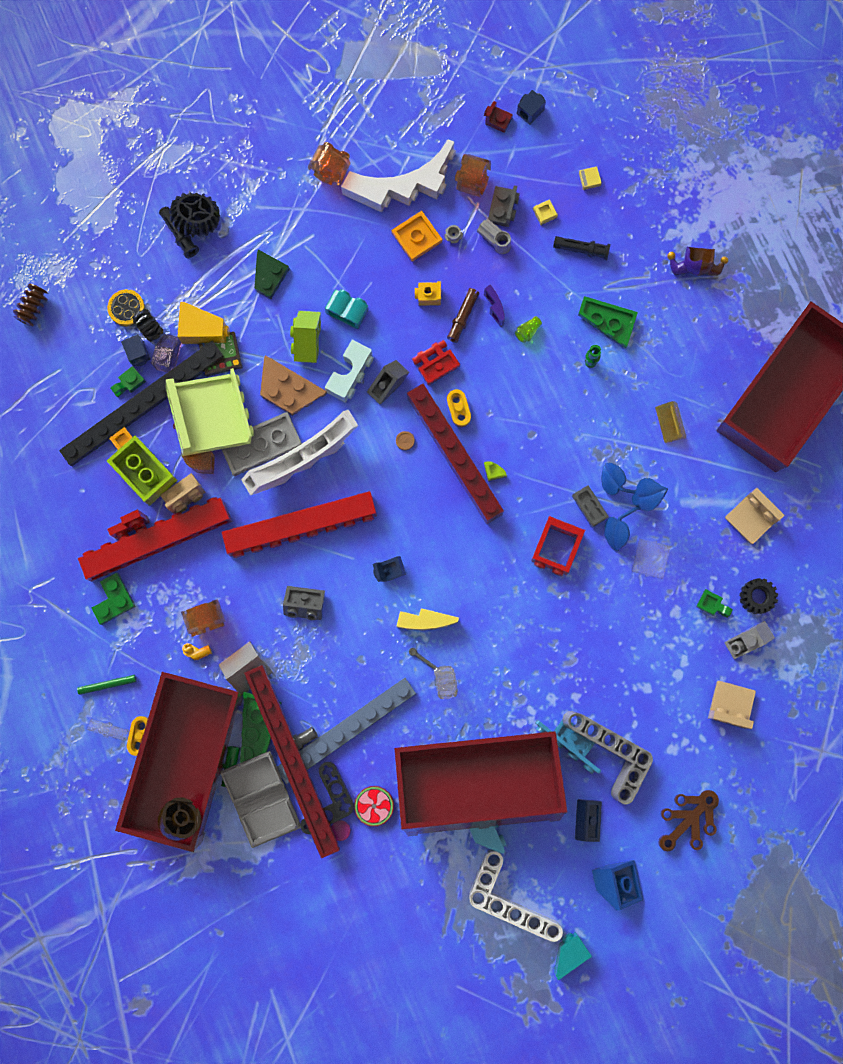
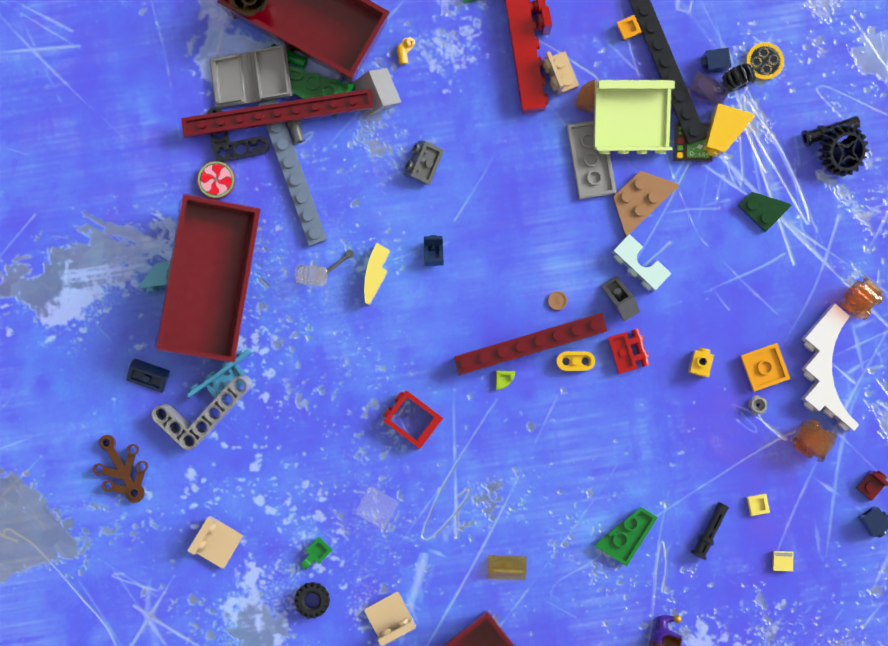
camera: 95 degrees right, 5 degrees up
lime brick [107,435,178,506] -> none
green plate [110,366,146,397] -> none
clear orange brick [181,599,225,637] -> none
red brick [222,491,377,558] -> none
white arch [241,410,358,495] -> none
lime brick [290,311,321,363] -> none
teal brick [325,289,368,329] -> none
magenta piece [331,820,351,841] -> none
reddish brown pin [447,288,479,343] -> none
white beam [469,850,563,942] -> none
light grey piece [477,219,511,254] -> none
dark purple slope [484,284,505,327] -> none
dark grey bracket [488,185,520,227] -> none
clear neon green cone [515,316,542,343] -> none
teal slope [554,932,592,980] -> none
dark grey plate [572,485,609,528] -> none
green pin [585,345,602,368] -> none
blue slope [592,860,643,910] -> none
blue plant [601,463,668,551] -> none
light grey slope [724,621,775,659] -> none

